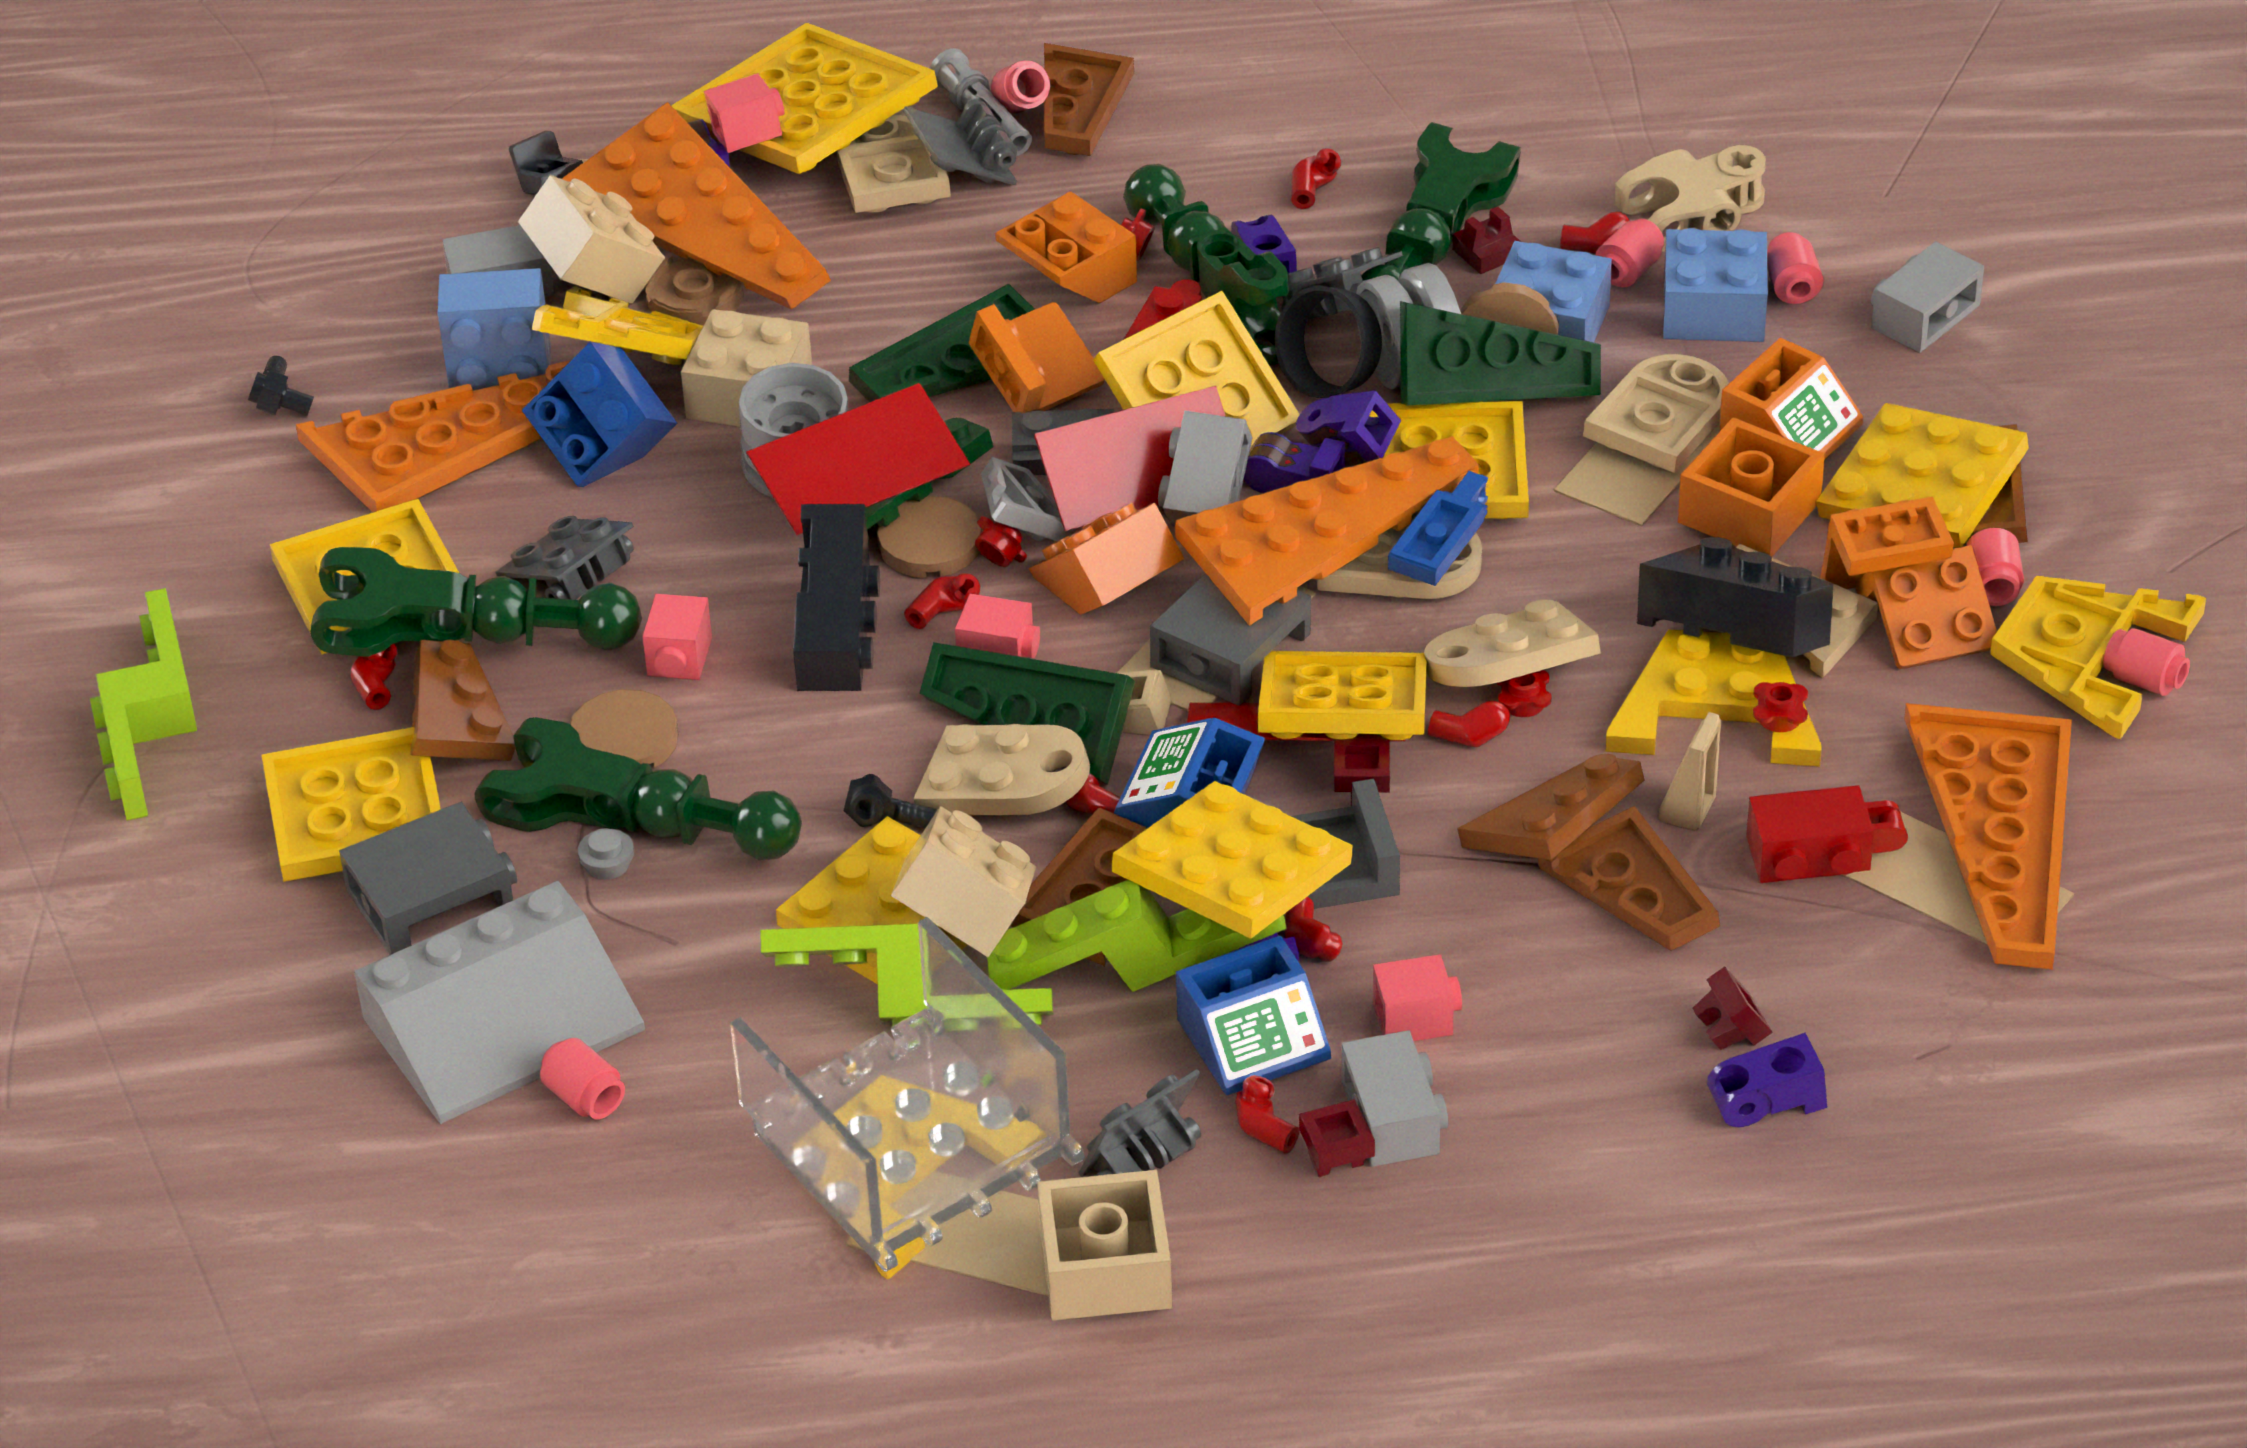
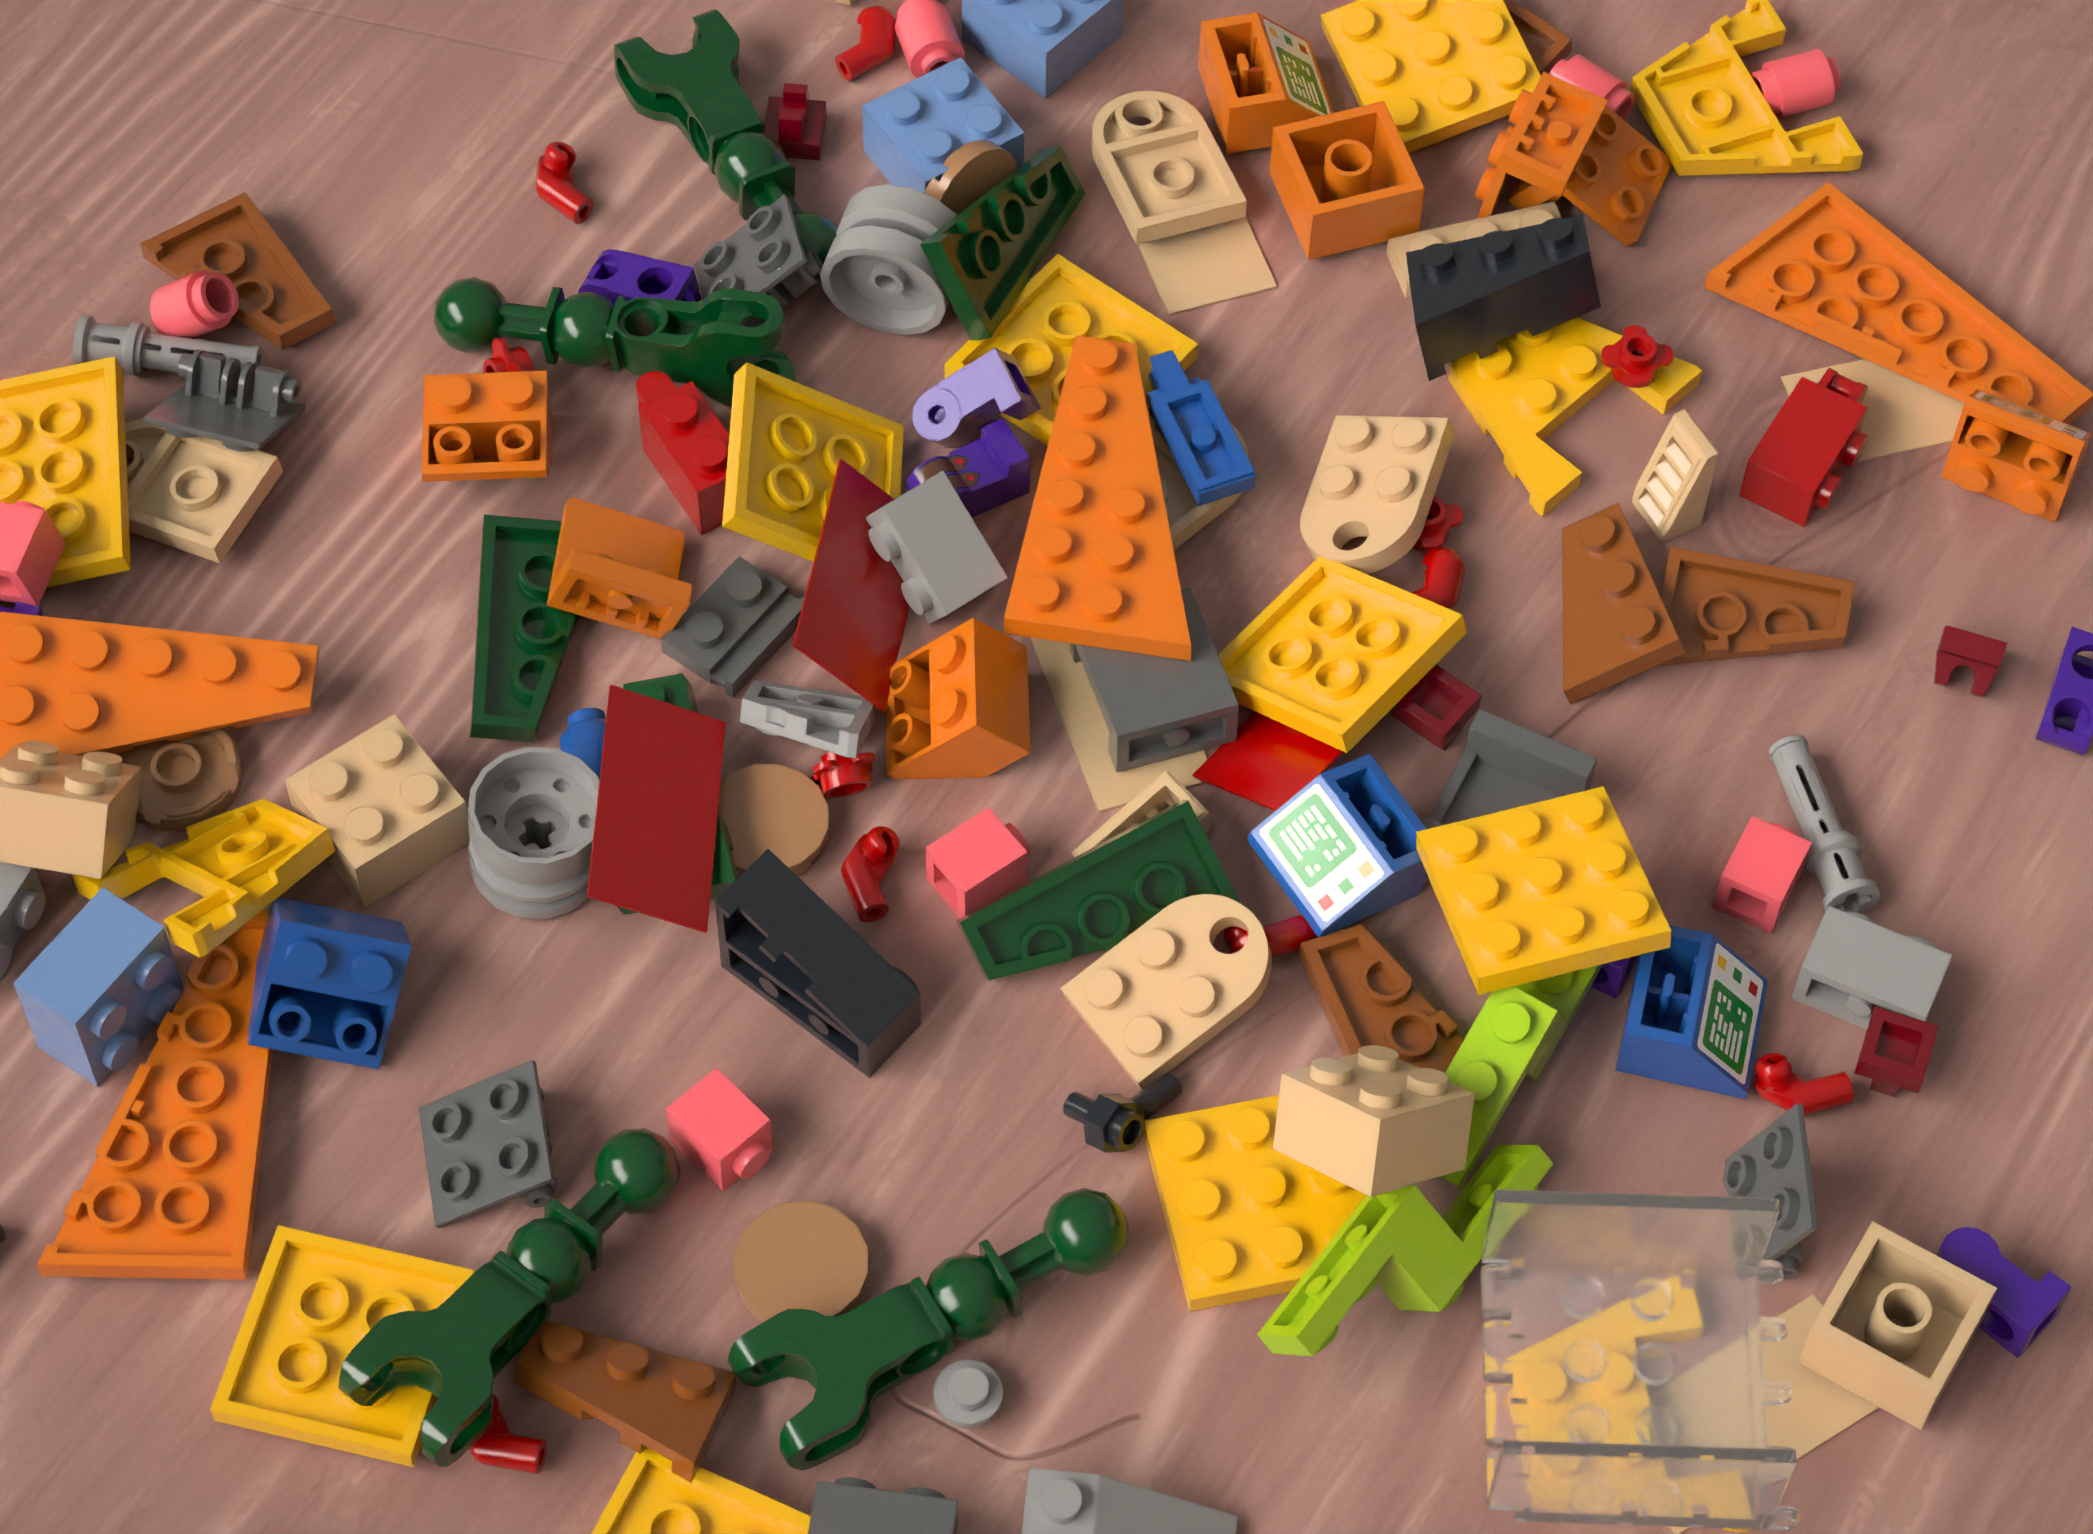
camera: 55 degrees left, 15 degrees up
black tyre [1275,286,1382,398] -> none
none -> light grey pin [1769,735,1881,914]
none -> dark purple leg [1937,1227,2072,1358]
none -> orange slope [1941,389,2092,522]

